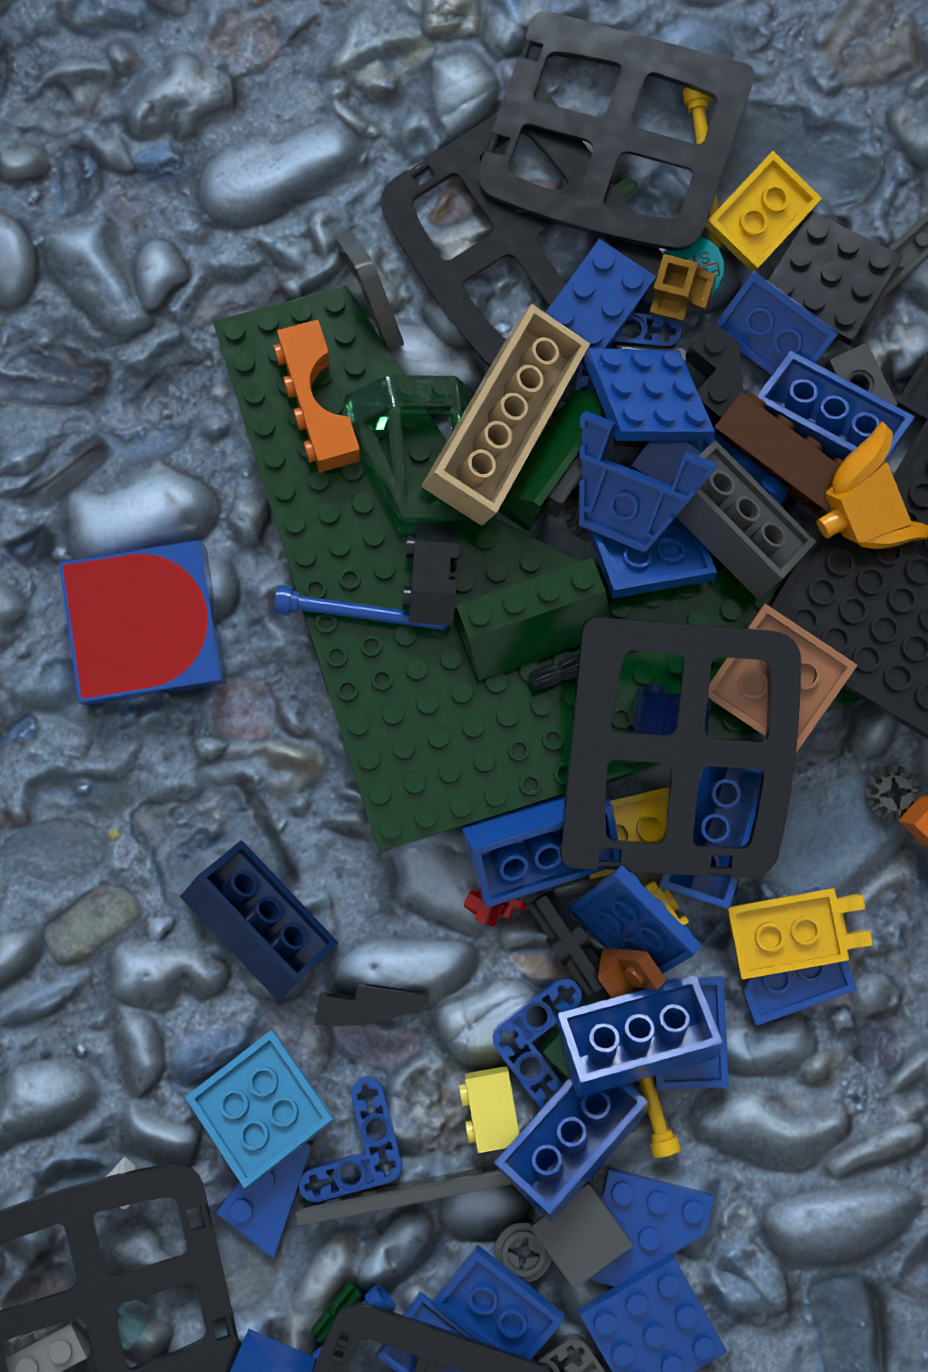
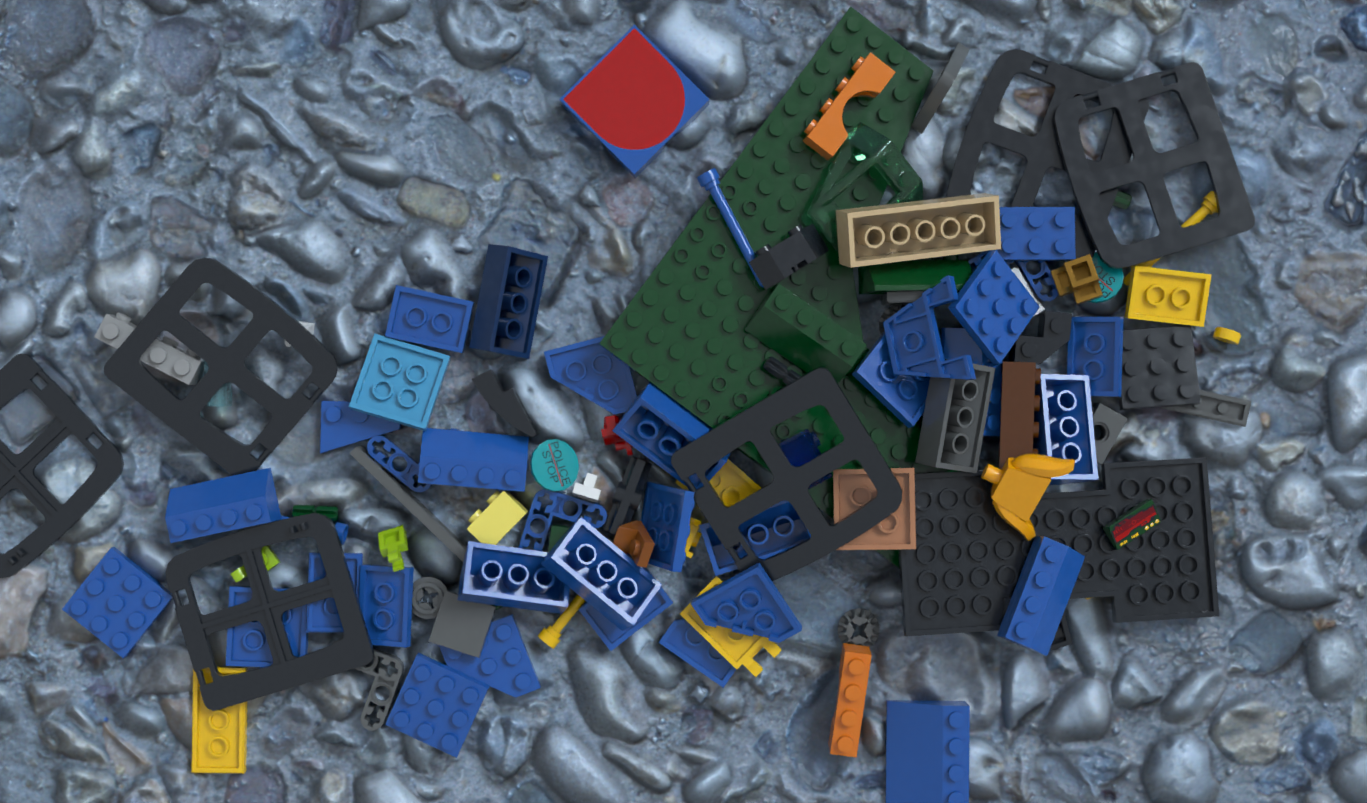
camera: 60 degrees right, 5 degrees up
none -> lime plate [378,525,408,572]
none -> blue plate [385,285,474,353]
none -> blue slope [418,428,529,492]
none -> teal piece [530,439,579,492]
none -> blue plate [544,336,637,415]
none -> white tile [572,473,601,504]
none -> blue plate [691,563,802,643]
none -> yellow tile [1212,327,1241,345]

